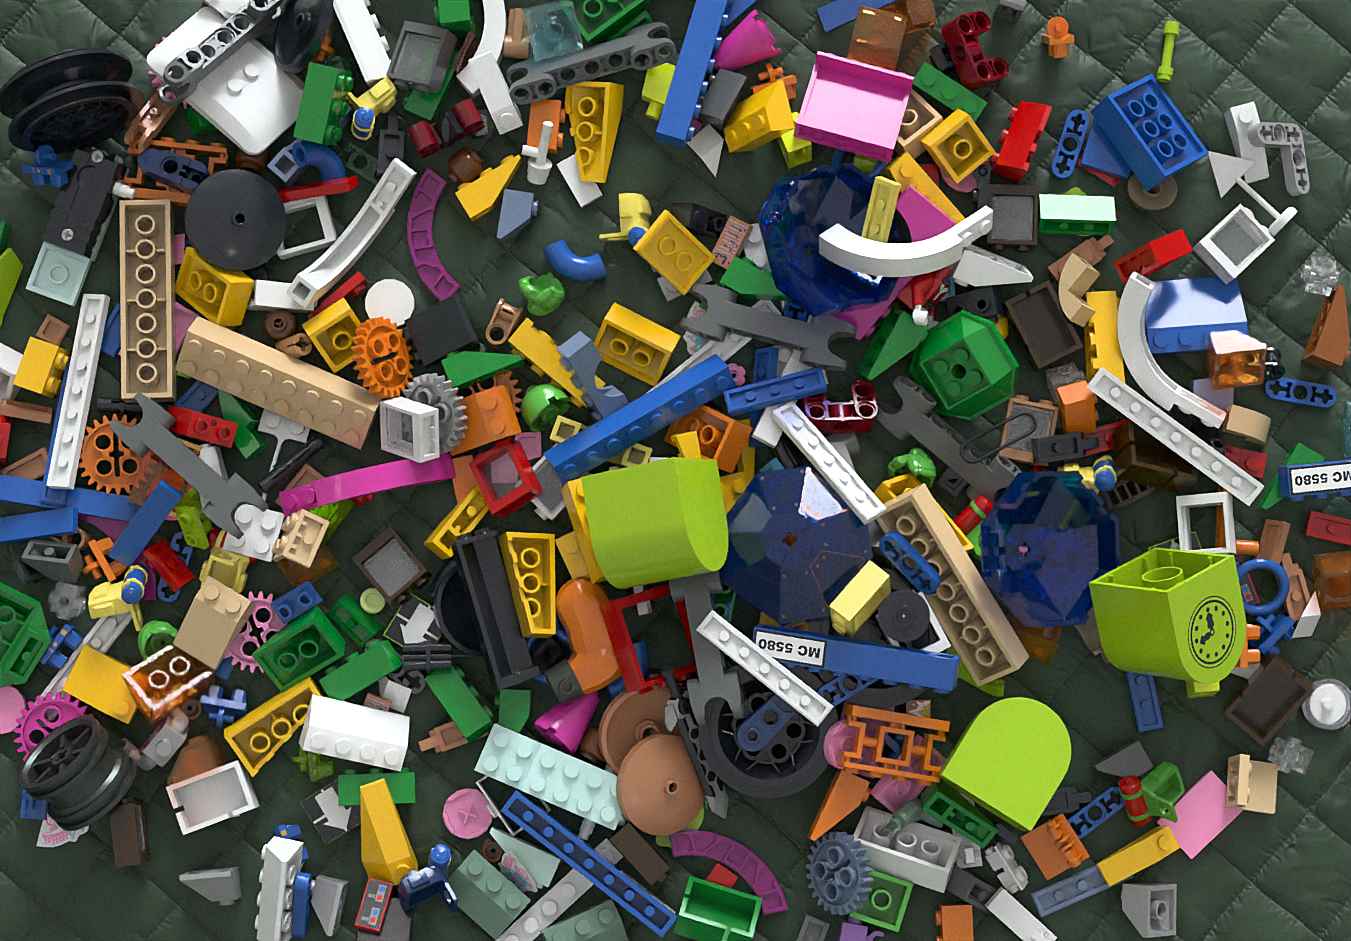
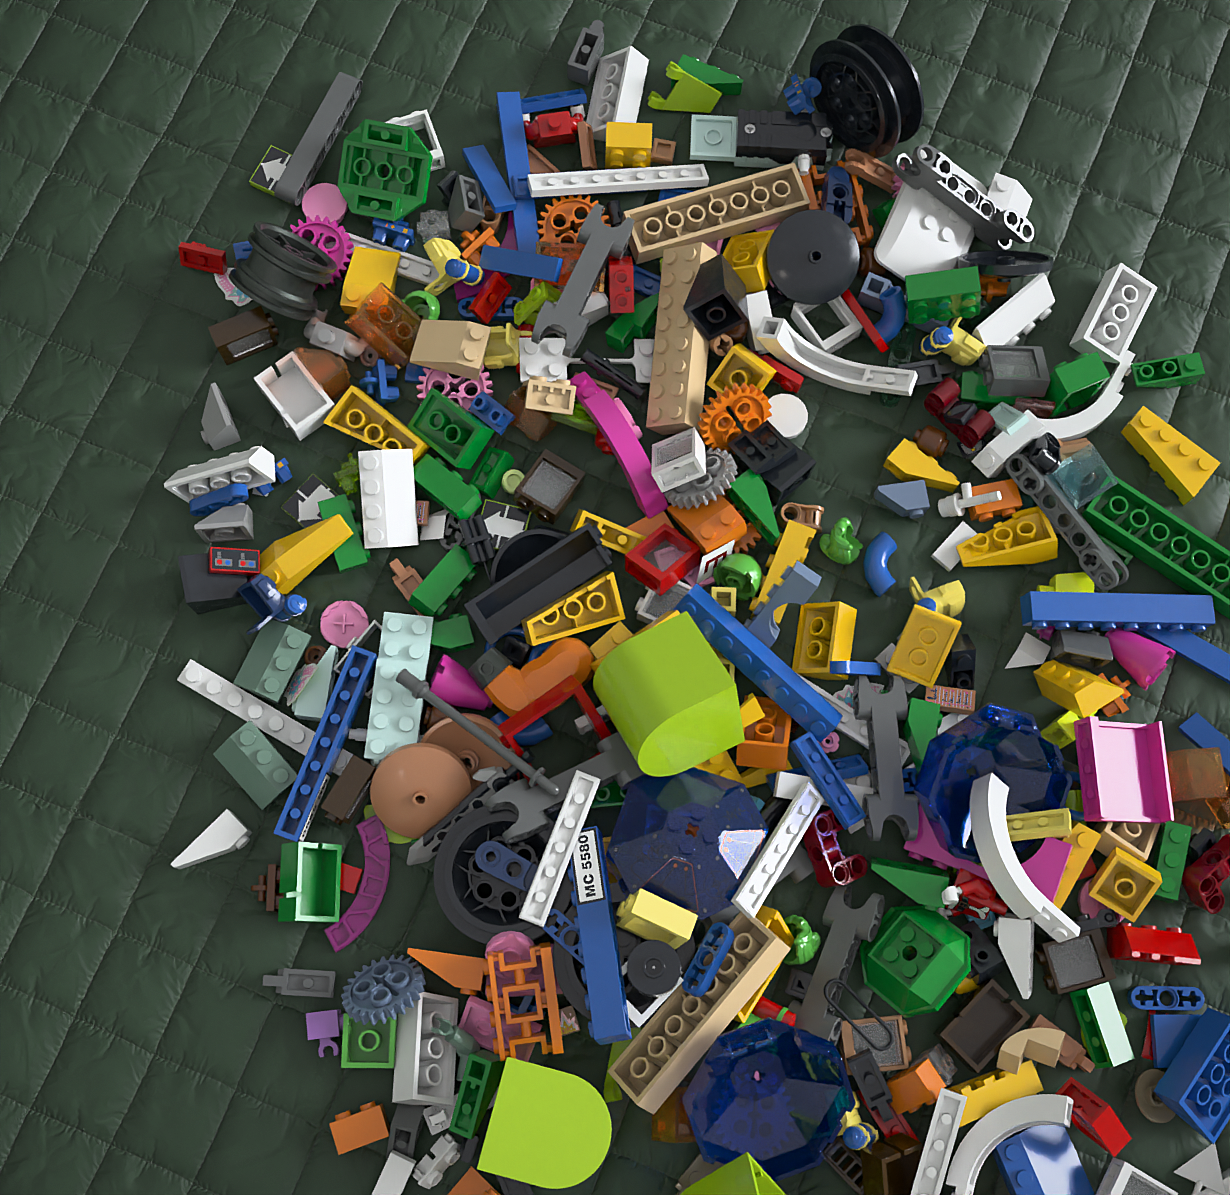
camera: 70 degrees right, 10 degrees down
magenta tile [407,168,461,301] -> none
none -> red hinge [178,241,227,275]
none -> dark grey bar [396,669,559,795]
none -> bright pink tile [613,397,643,439]
none -> black slope [683,253,749,341]
none -> white sticker [697,540,735,584]
none -> black slope [728,420,797,475]
none -> blue beam [830,661,881,676]
none -> light aqua tile [988,402,1029,436]
none -> black piece [1028,432,1062,475]

